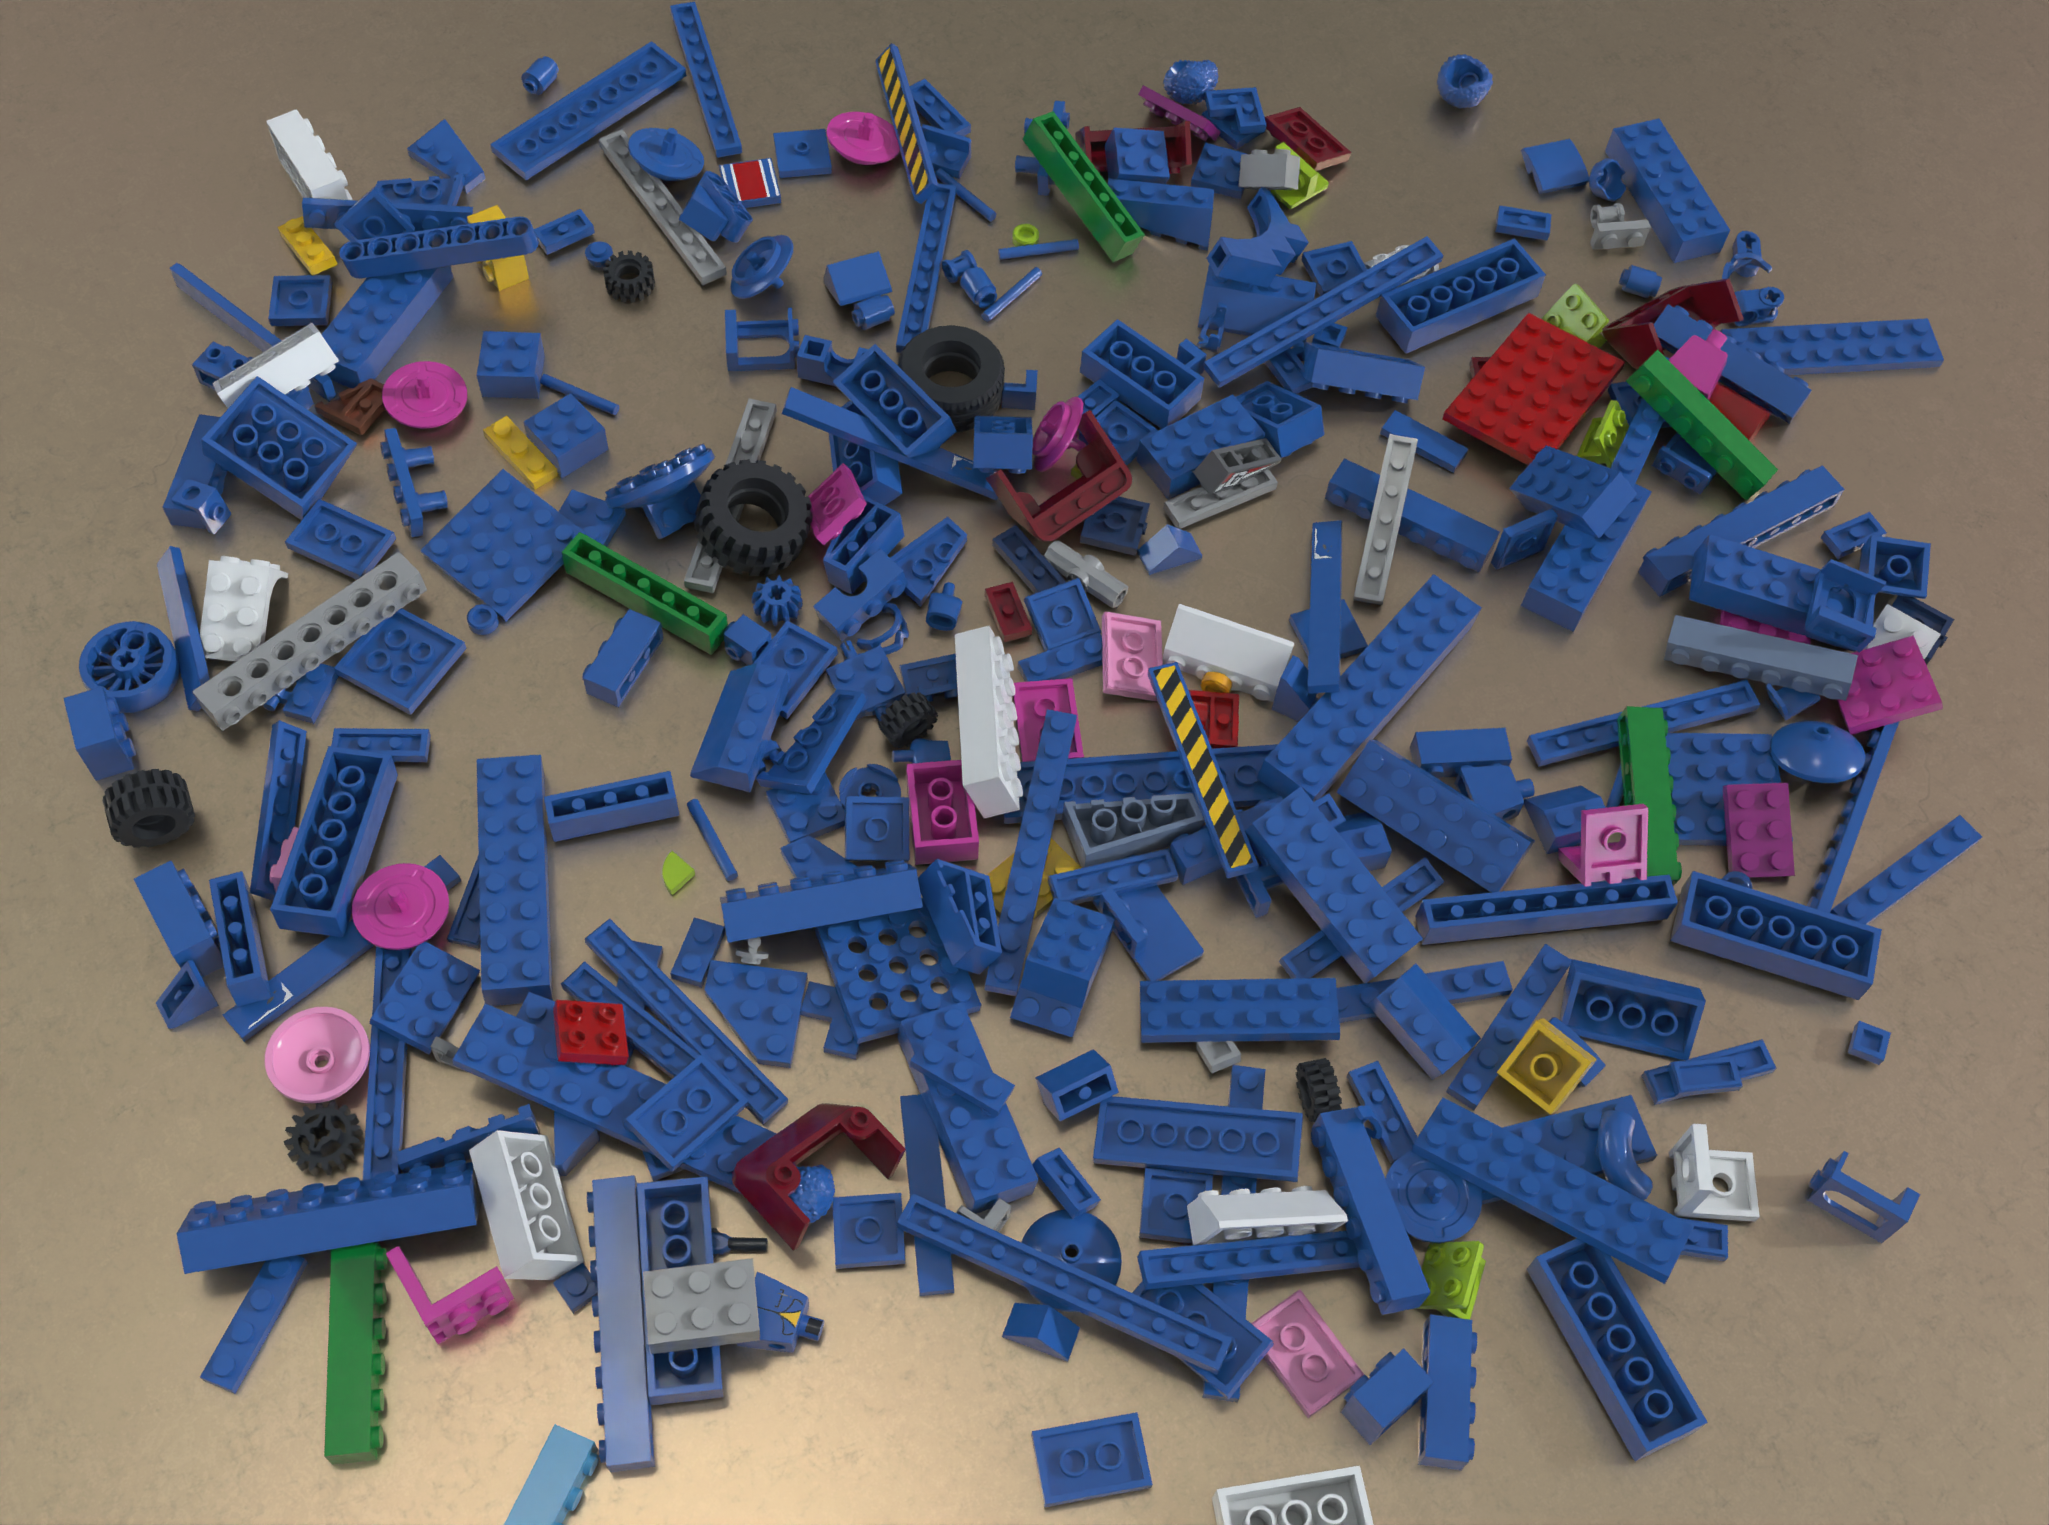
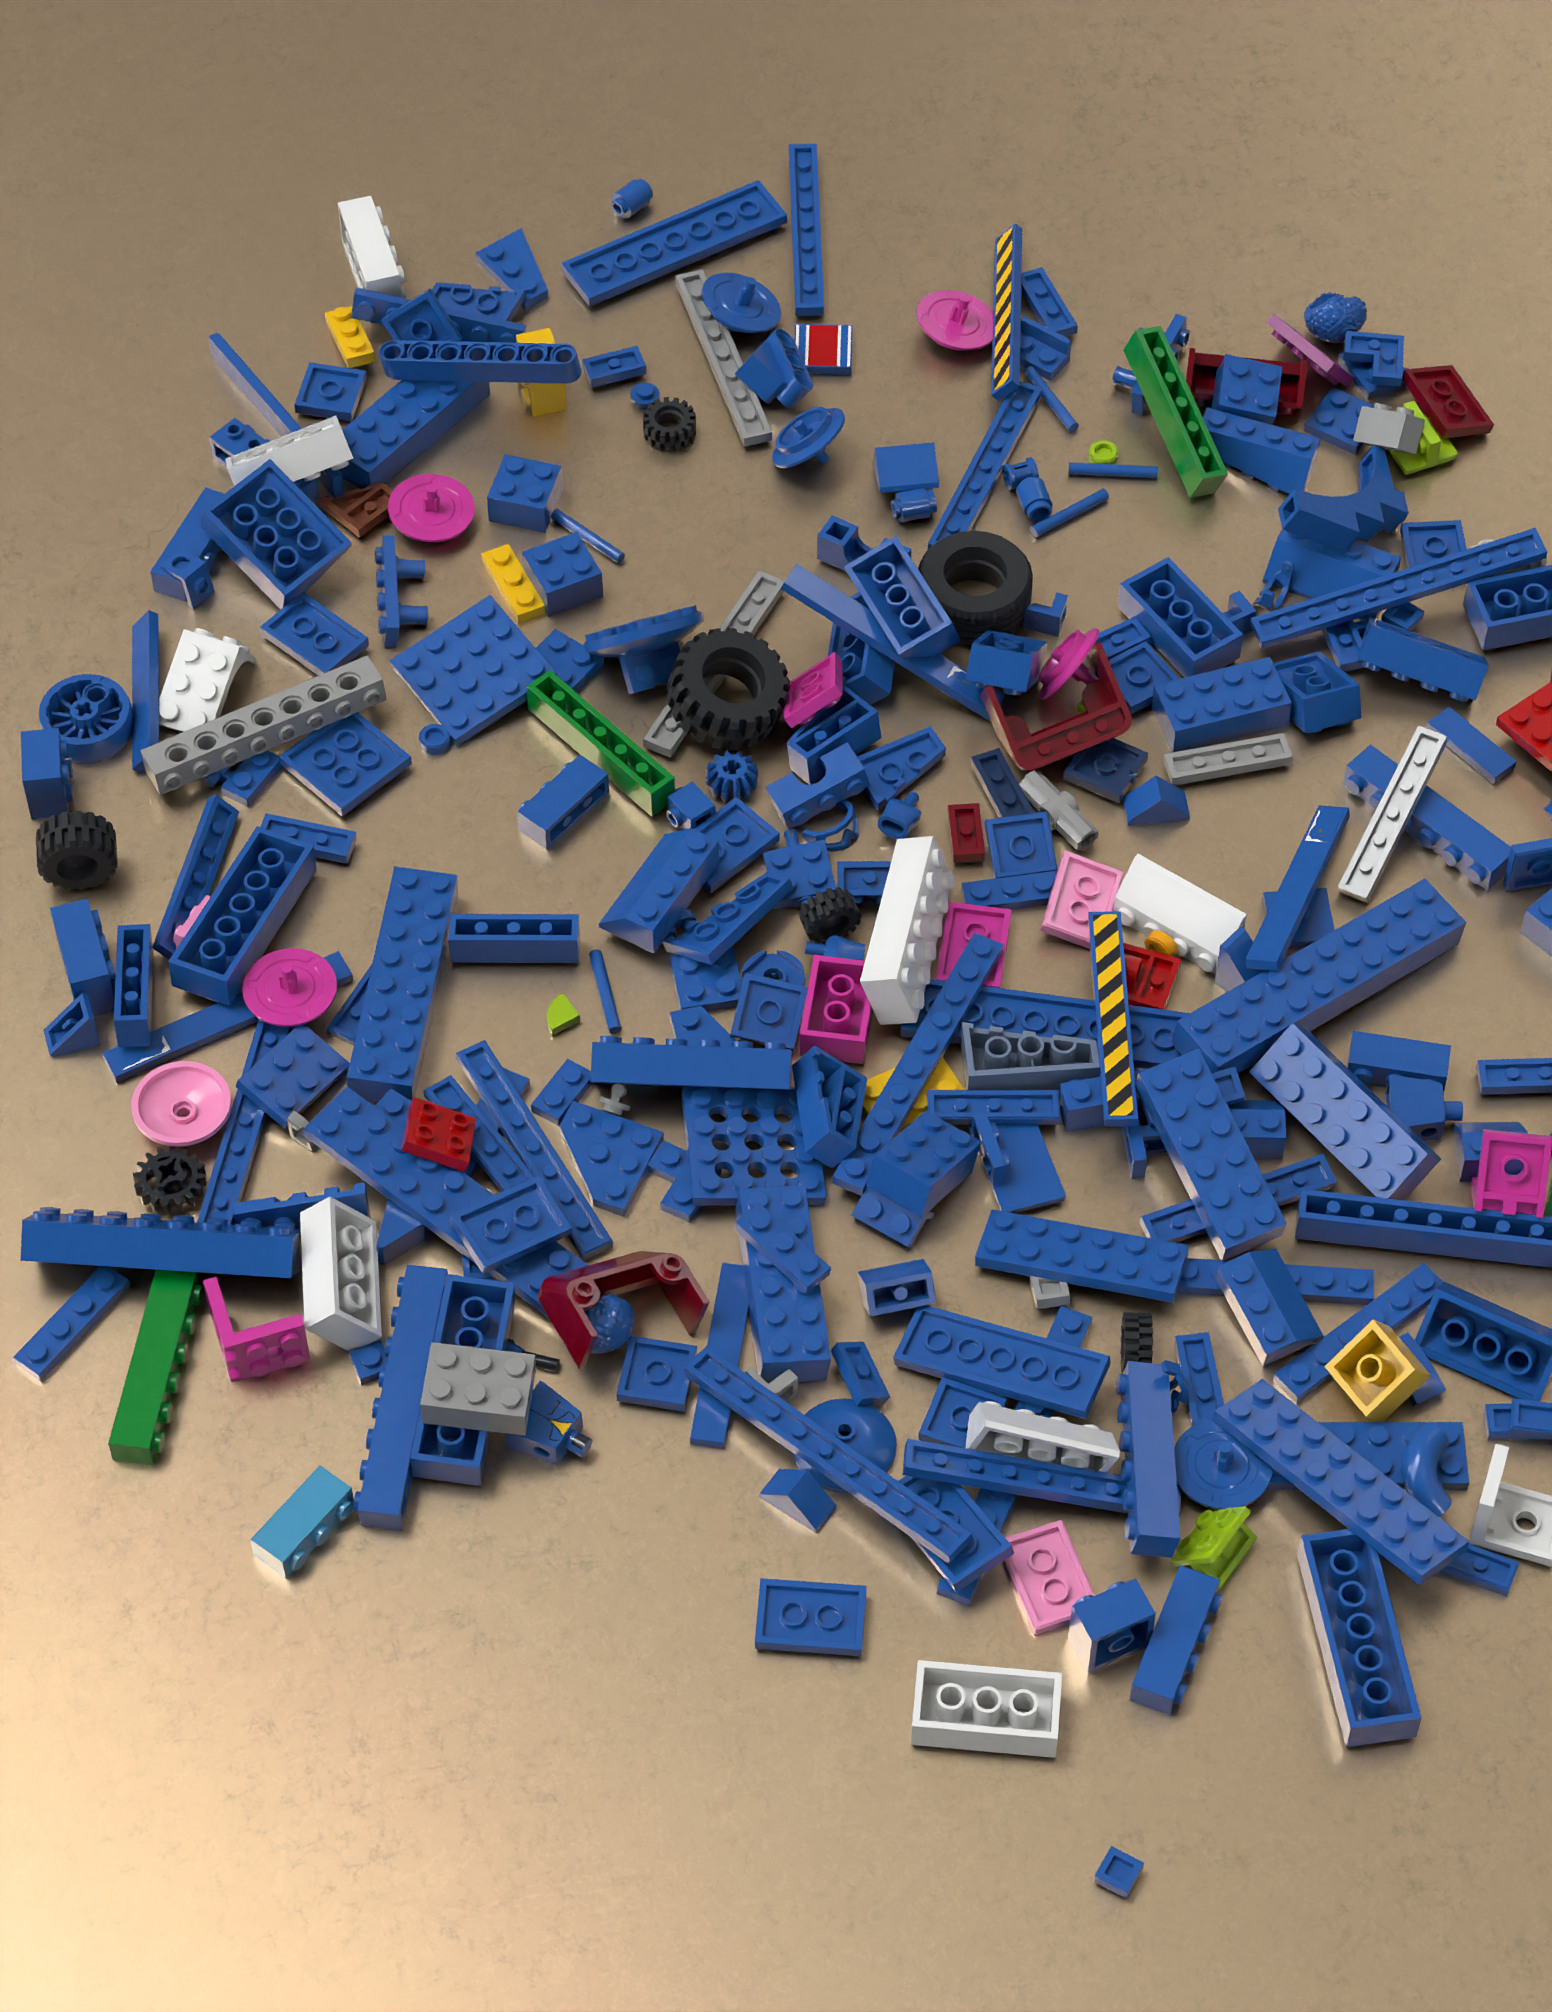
camera: 20 degrees right, 5 degrees down
blue panel [725,308,799,372] -> none
blue plate [773,129,832,178] -> none
dark grey slope [1193,438,1282,494] -> none

